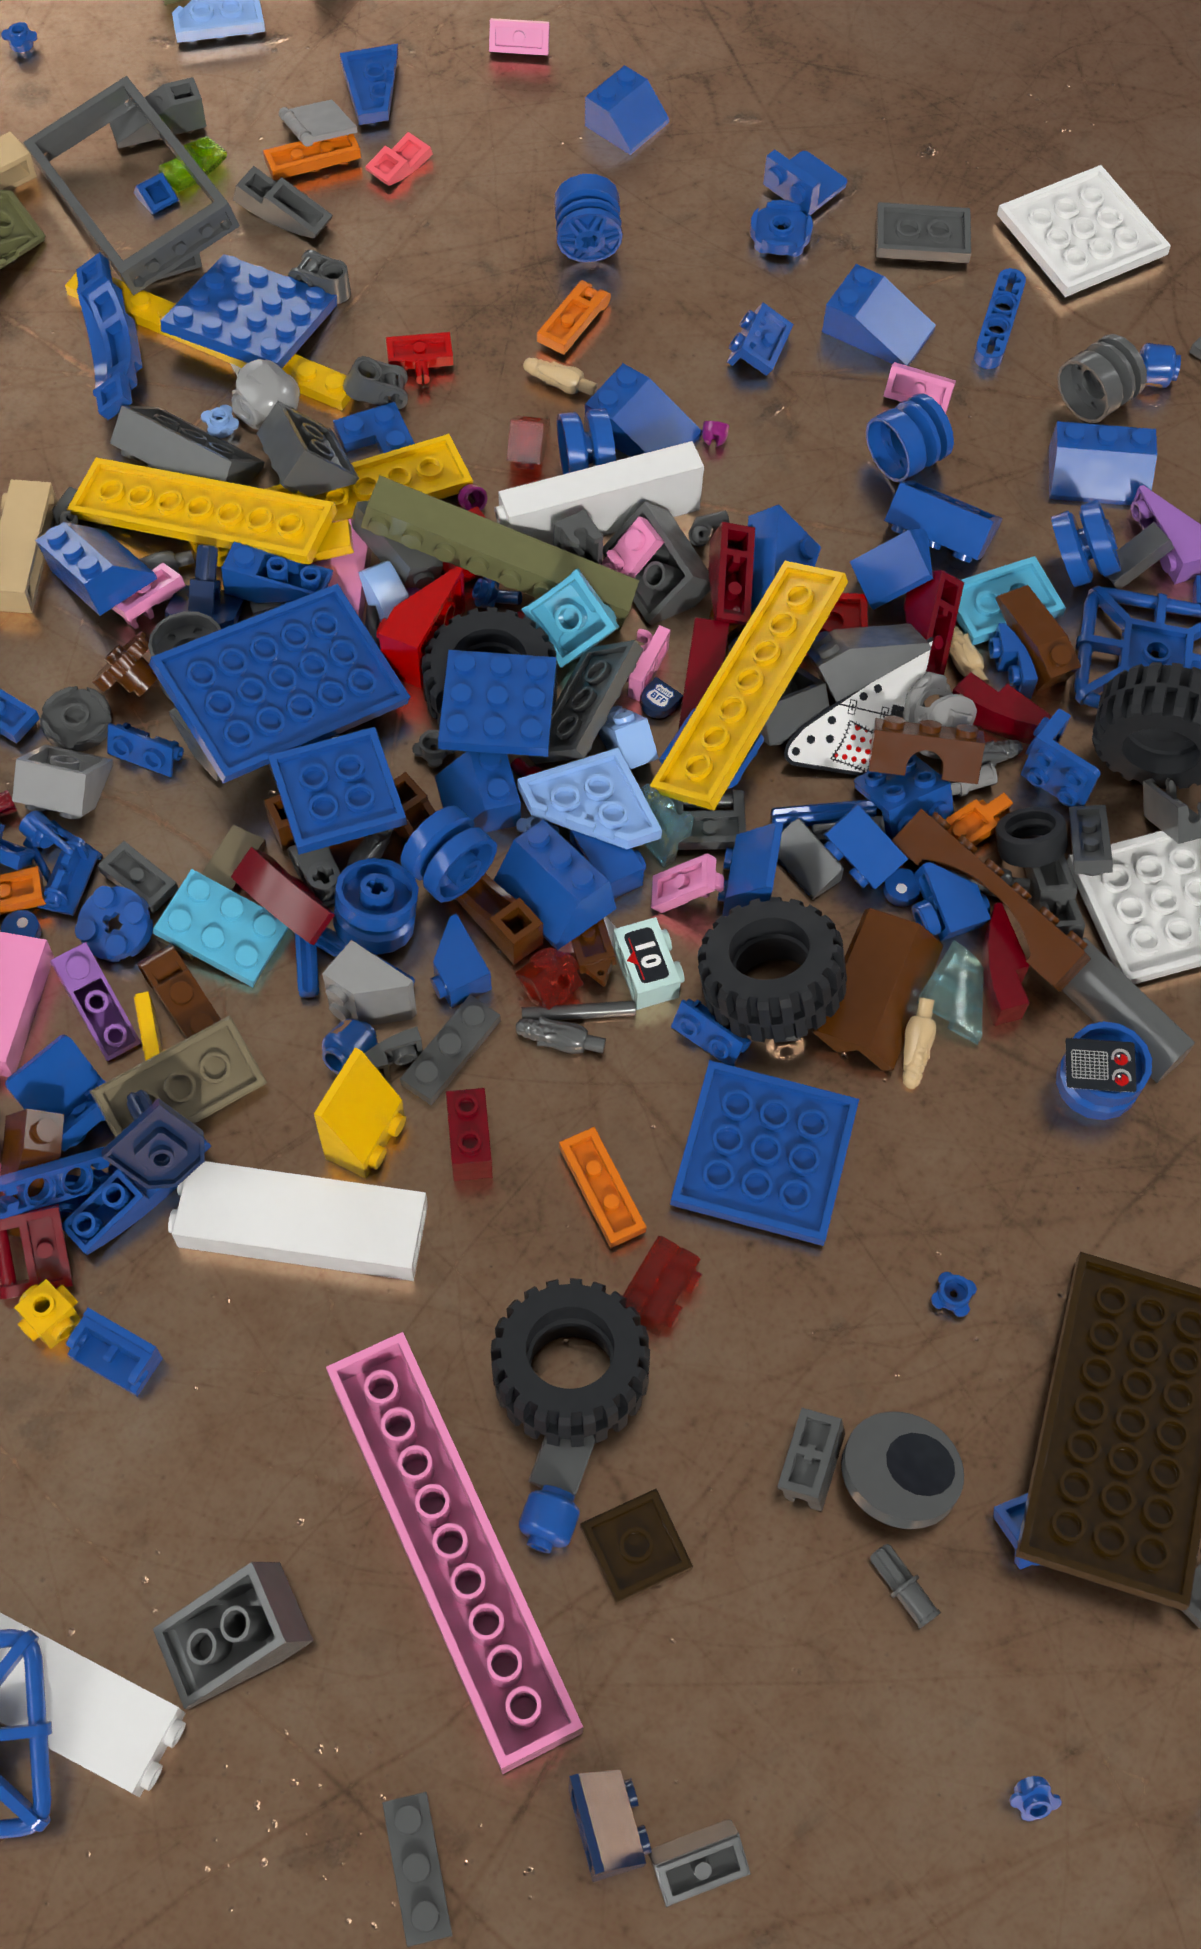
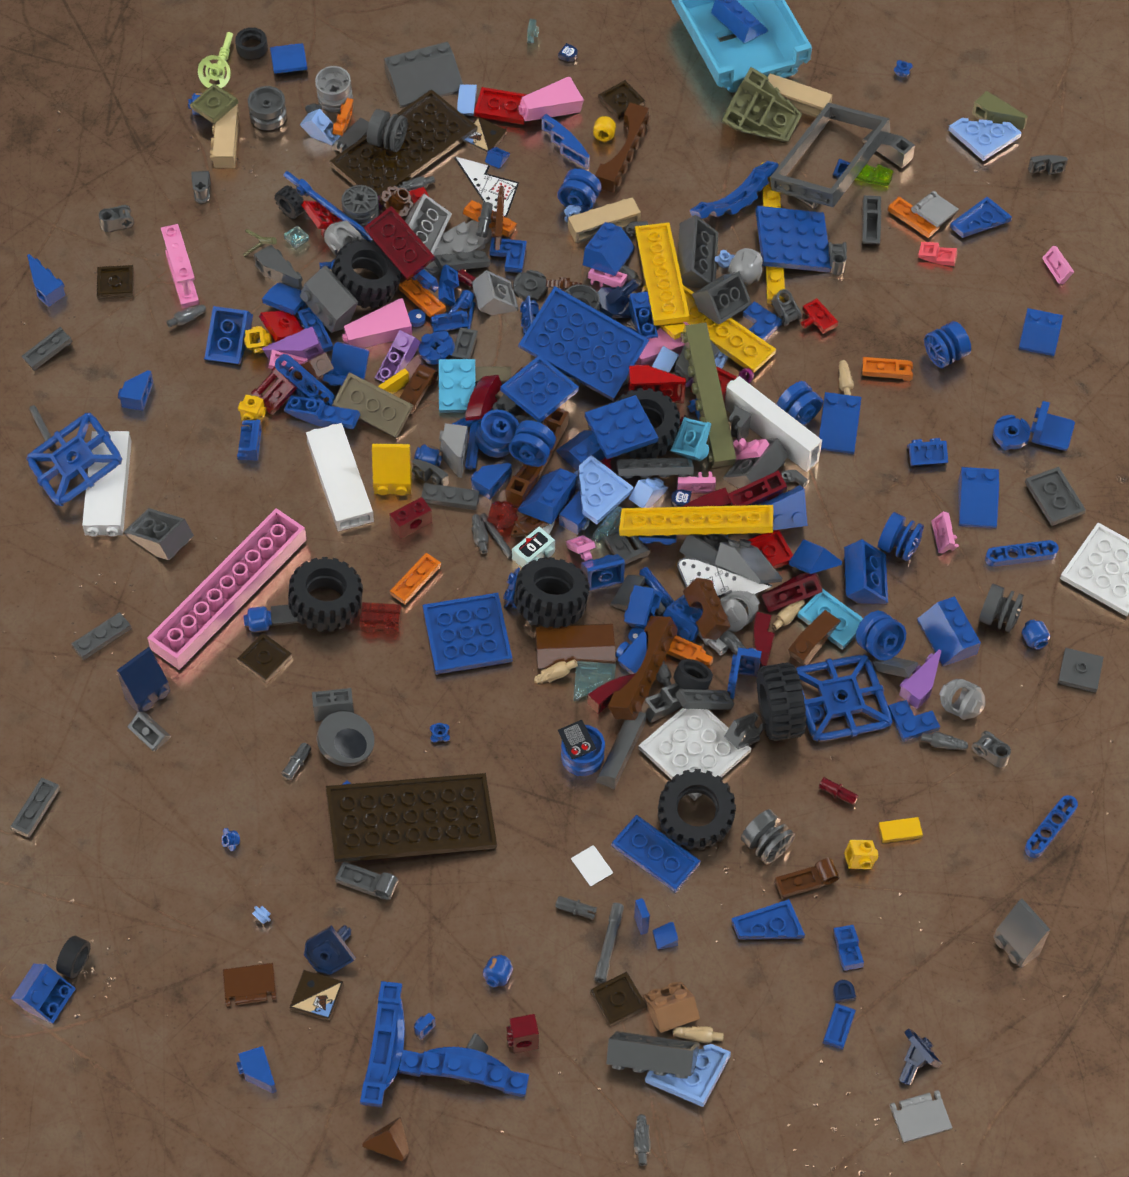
camera: 65 degrees right, 5 degrees down
dark blue piece [102,1090,205,1189] -> none
clear red slope [507,415,550,469] -> none
magenta hinge [702,421,729,447] -> none
blue slope [988,623,1038,699] -> none

